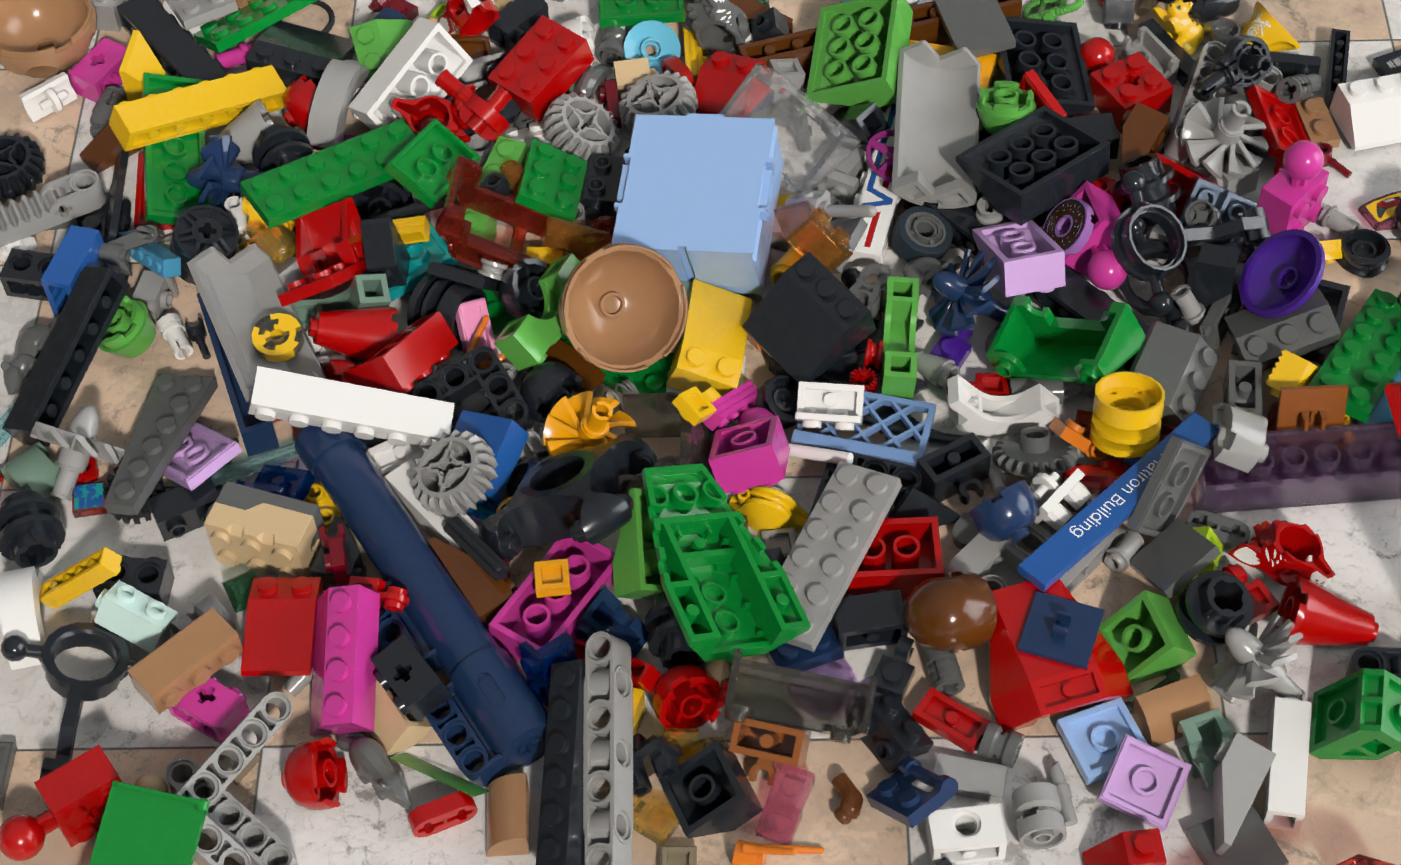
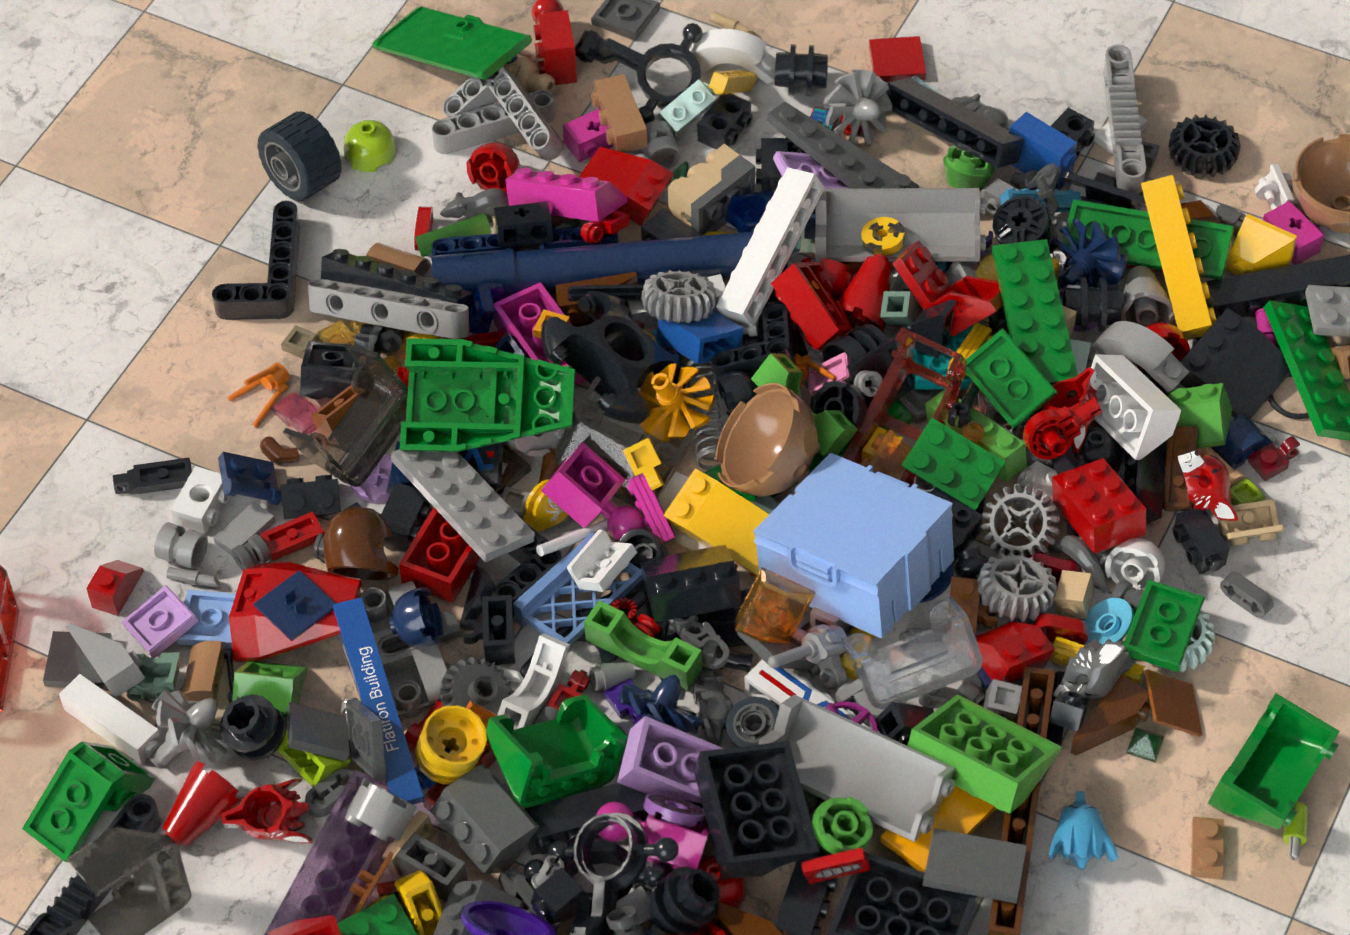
camera: 115 degrees right, 0 degrees up
dark red plate [319,523,350,586] -> none
white hips [1032,468,1092,531] -> none
red plate [1222,564,1280,626] -> none

